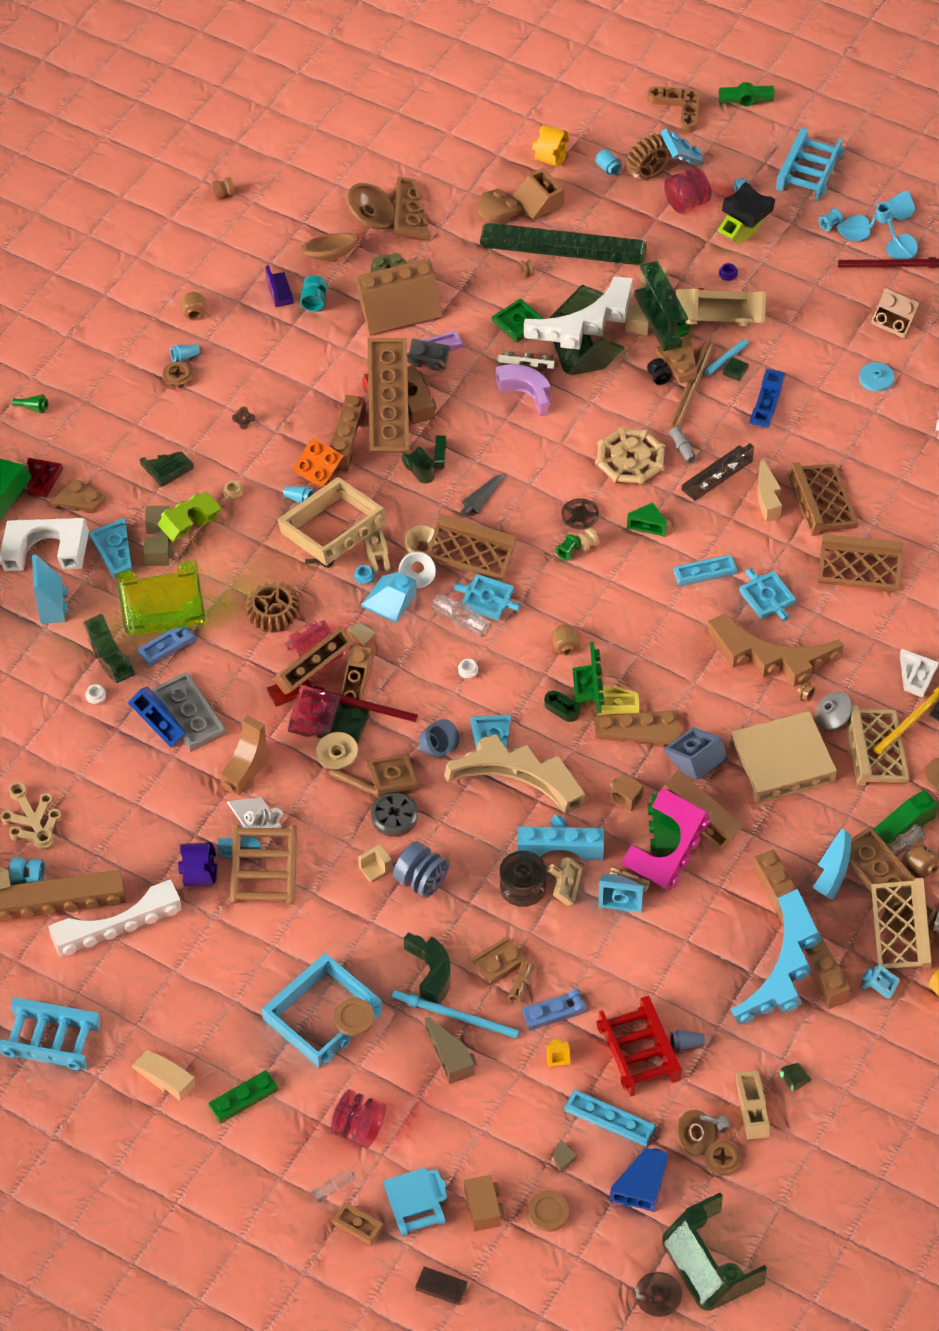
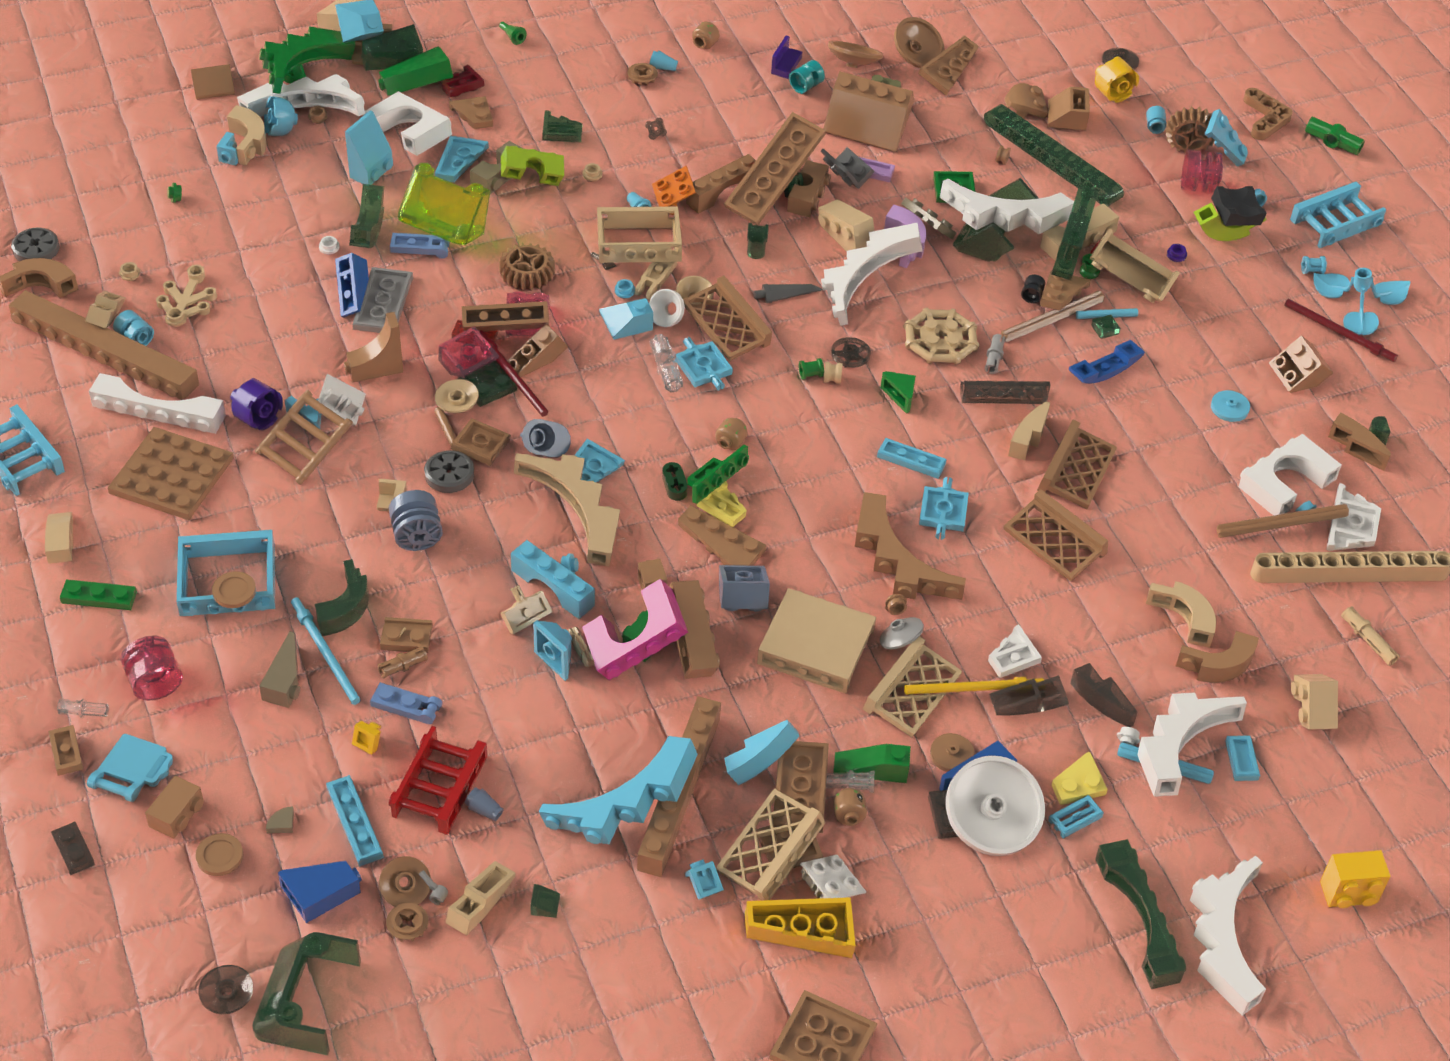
camera: 35 degrees right, 5 degrees down
tan slope [347,622,376,647] -> none
dark green beam [434,435,446,468] -> none
white plate [458,659,478,679] -> none
clear smoke wheel [500,851,547,907] -> none
none -> medium nougat plate [108,427,234,520]
none -> tan wedge [818,199,874,251]
none -> white arch [821,223,922,326]
none -> clear smoke dish [1102,47,1139,70]

